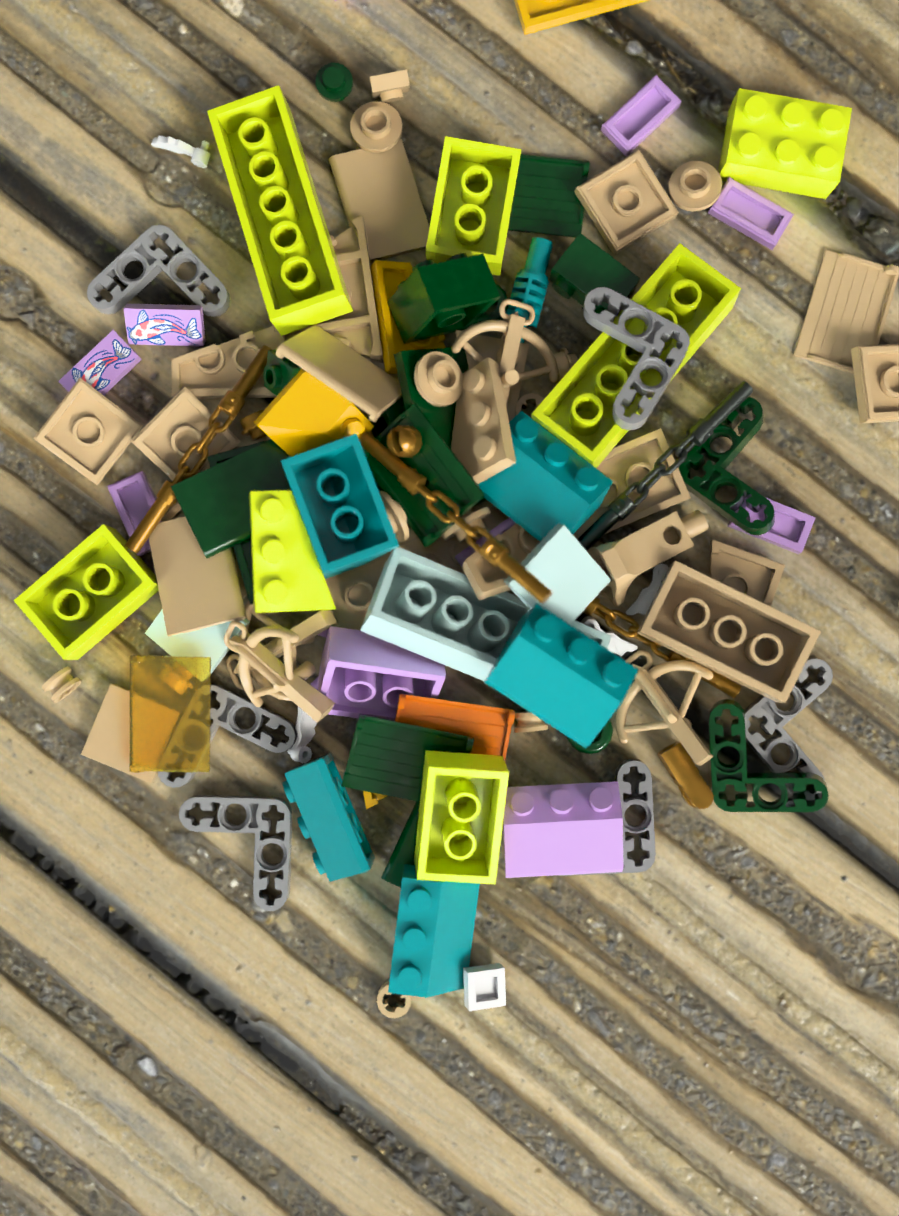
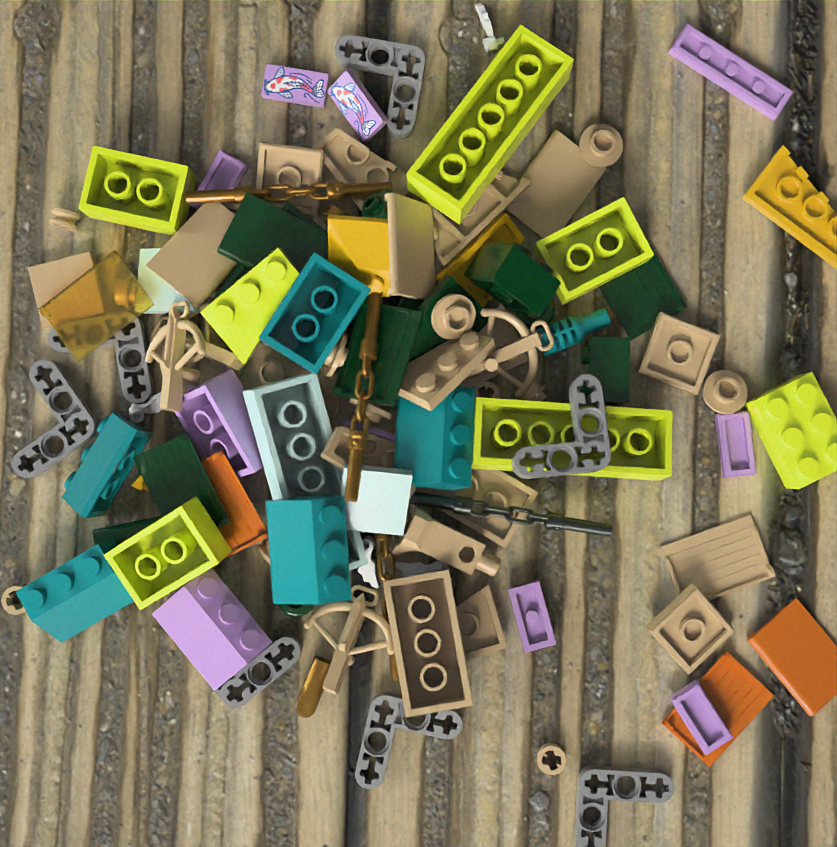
camera: 55 degrees right, 0 degrees up
tan tile [33,378,144,485] -> none
dark green plate [315,63,353,102] -> none
tan plate [370,69,410,103] -> none
pearl gold hinge [387,425,422,457] -> none
white plate [463,963,506,1011] -> none
lavender tile [601,75,682,157] -> none
dark green beam [679,397,775,535] -> none
dark green beam [709,699,829,812] -> none

